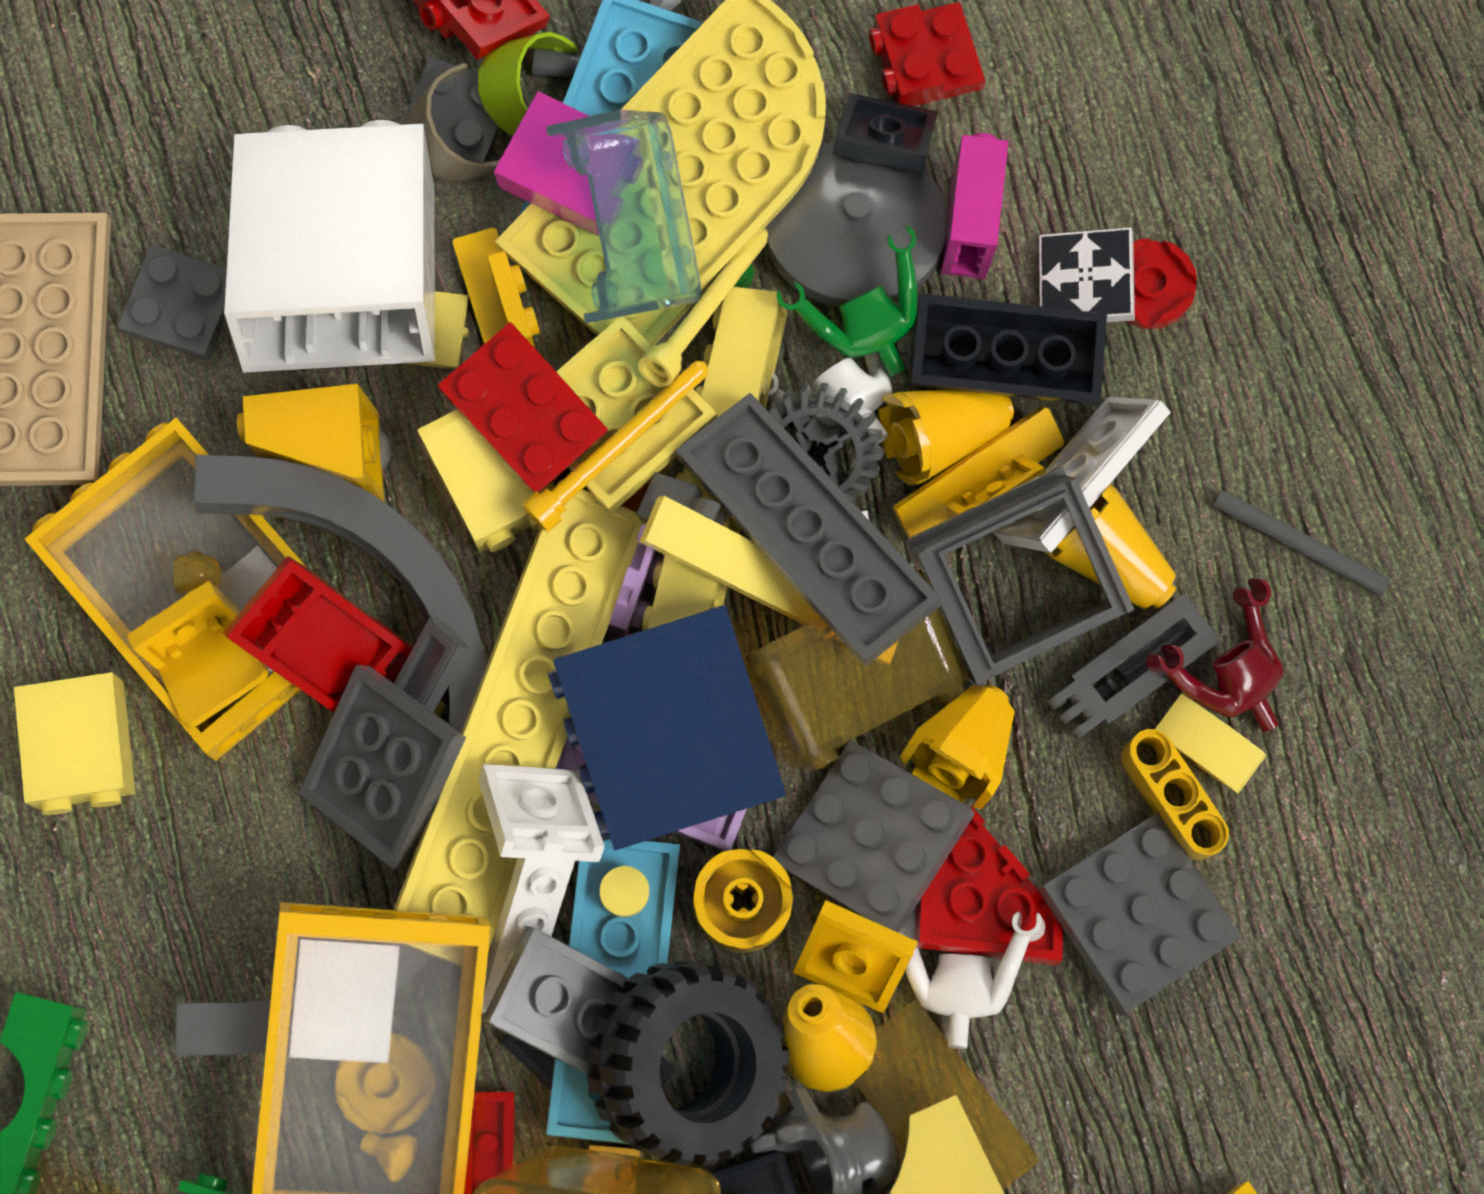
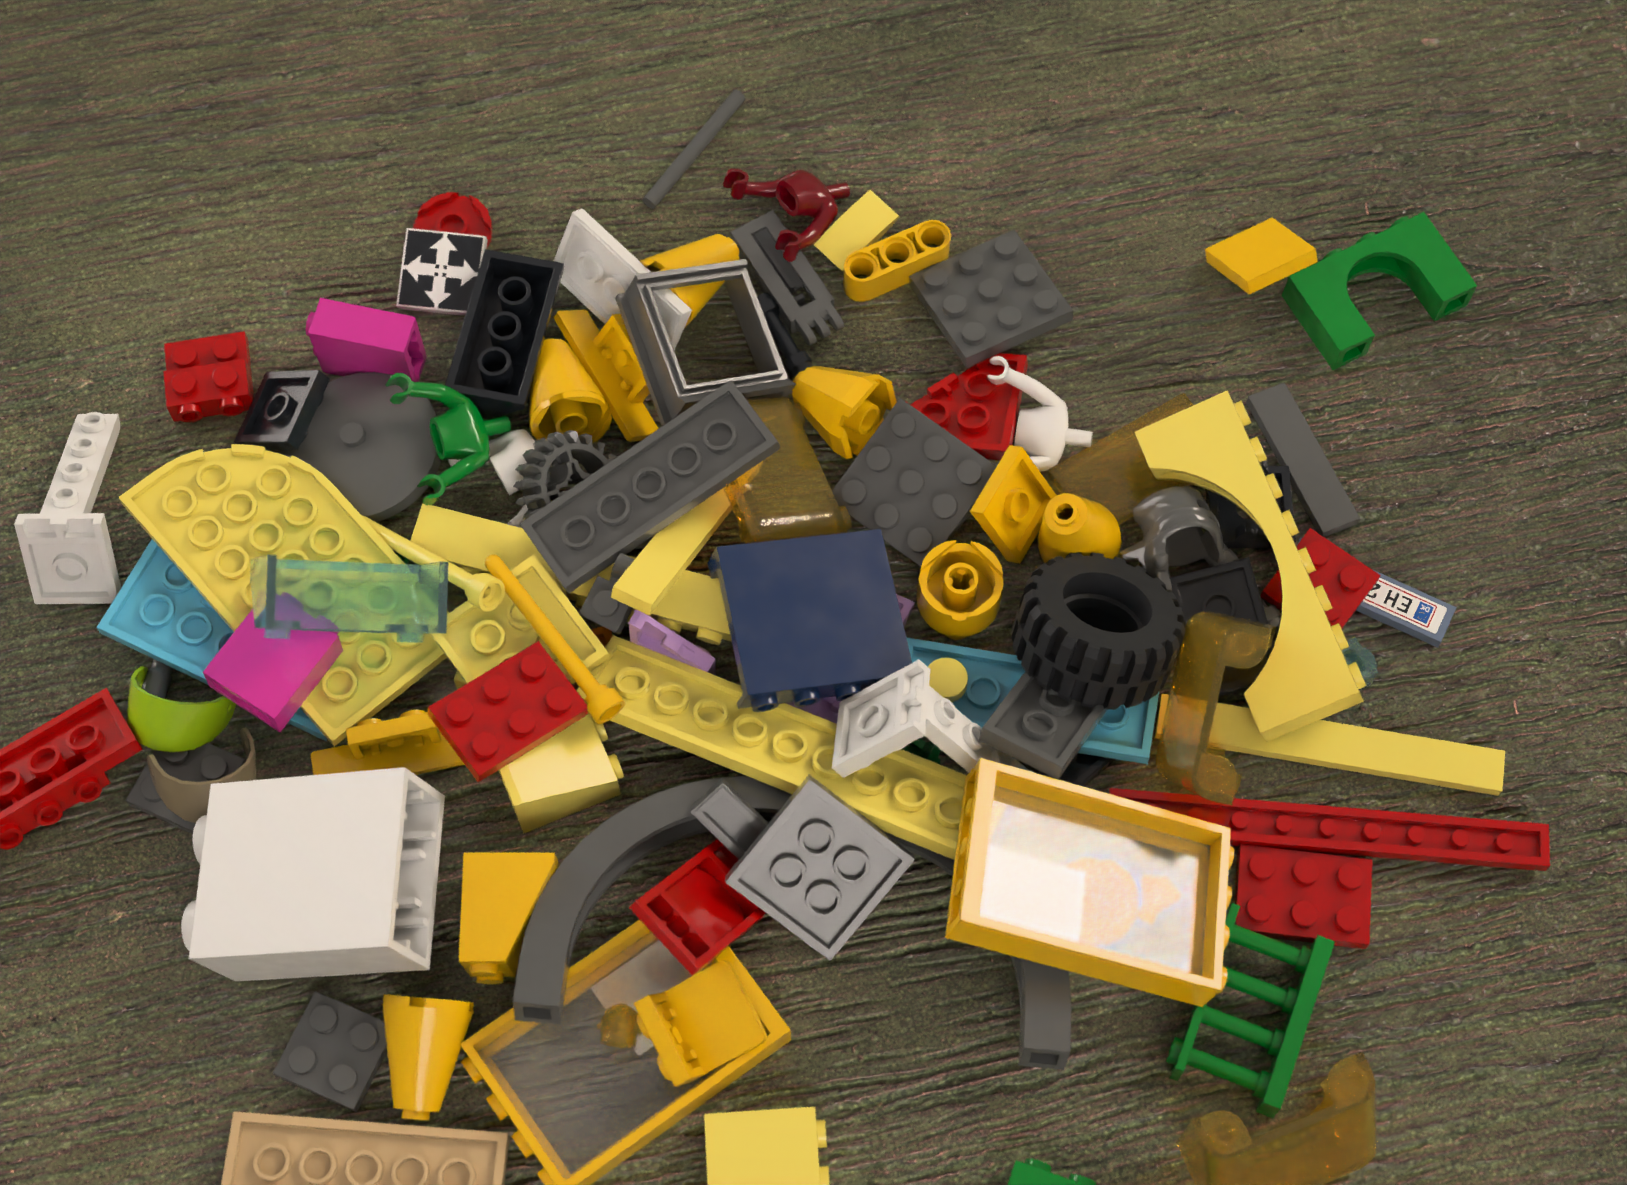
camera: 80 degrees left, 10 degrees down
none -> yellow cone [382,994,474,1120]
none -> black bar [757,293,814,379]

